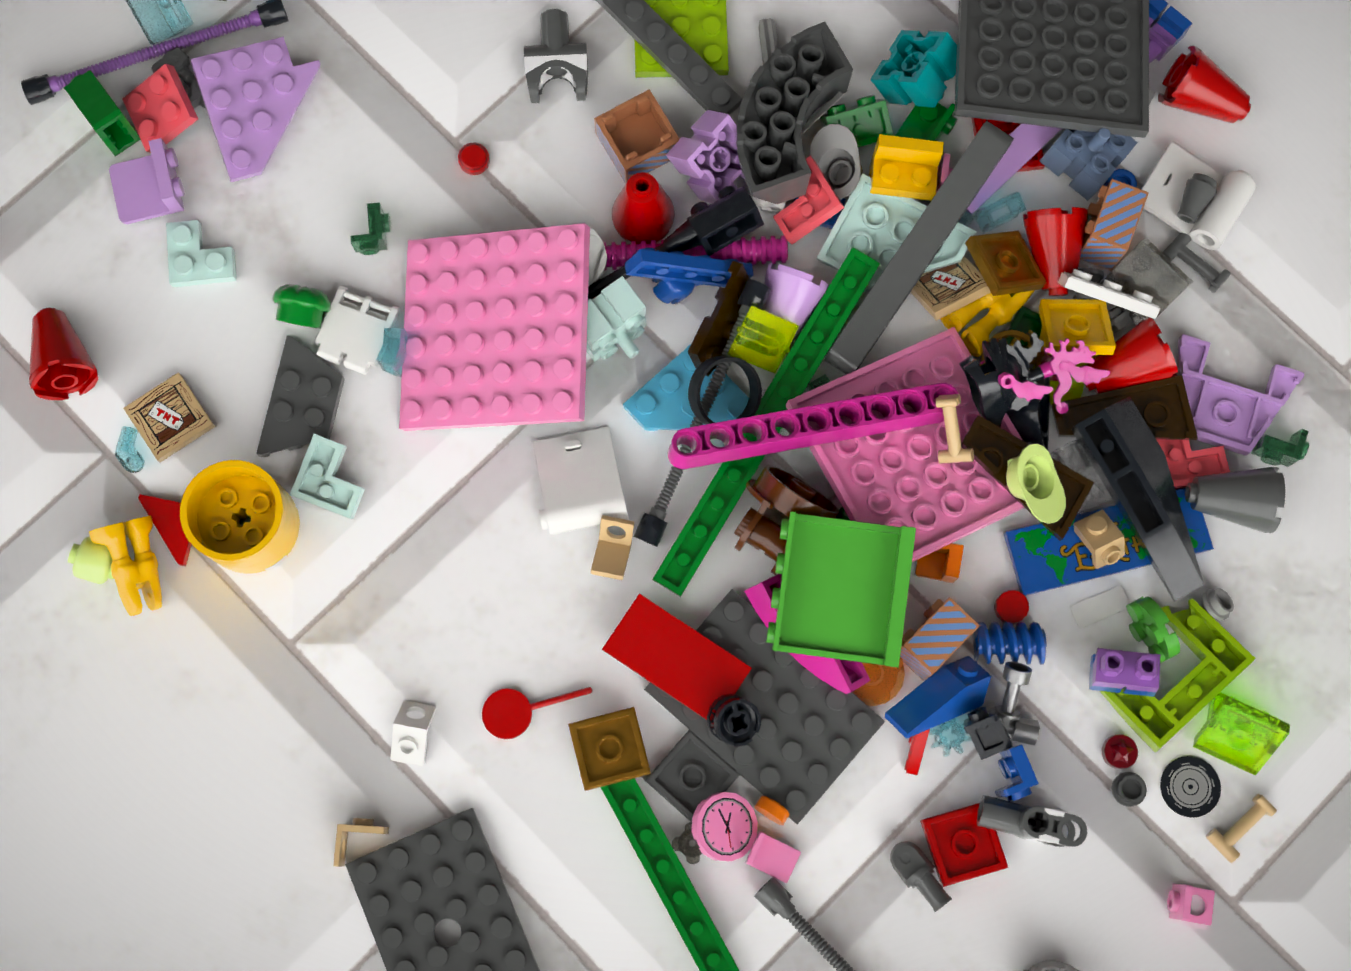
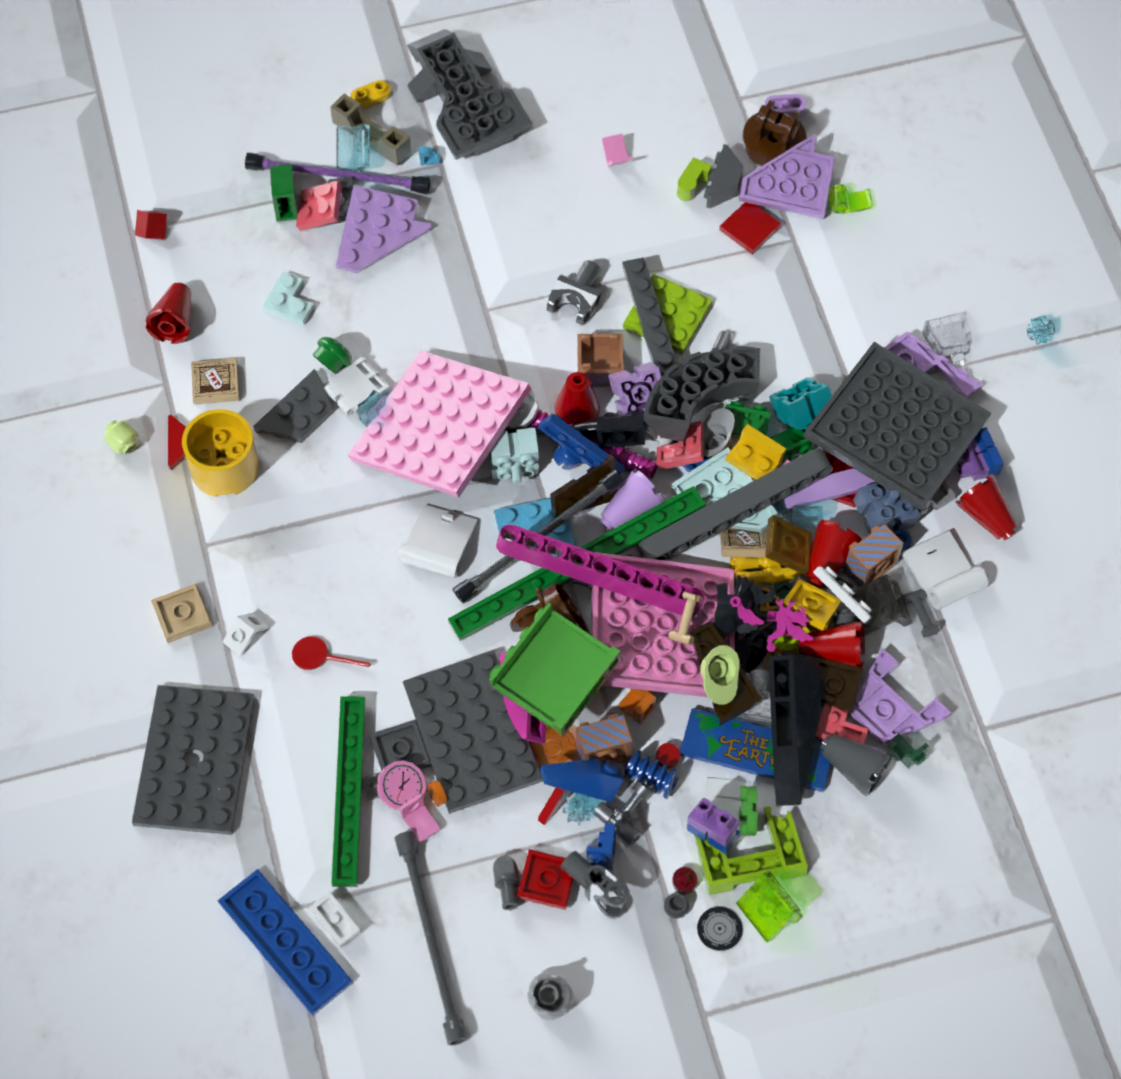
camera: 30 degrees right, 15 degrees down
yellow piece [88,516,162,616] -> none
lavender bracket [109,138,185,224] -> none
clear light blue arm [115,426,145,473] -> none
light aqua plate [290,434,365,519] -> none
tan bracket [333,818,389,867] -> none
clear green bracket [350,202,391,255] -> none
red piece [458,142,490,175] -> none
pearl gold tile [568,707,651,791] -> none
tan bracket [591,515,634,580] -> none
red tile [602,593,752,725] -> none
black tyre [688,356,762,424] -> none
black wheel [707,694,761,747] -> none
clear neon green piece [727,305,799,374] -> none
black bracket [964,706,1013,760] -> none
tan bracket [1074,509,1125,569] -> none
bright pink bracket [1167,884,1215,925] -> none
dark grey cone [1177,173,1217,224] -> none
light grey plate [1202,588,1234,621] -> none
tan piece [1206,793,1277,863] -> none
none -> tan tile [151,584,213,643]

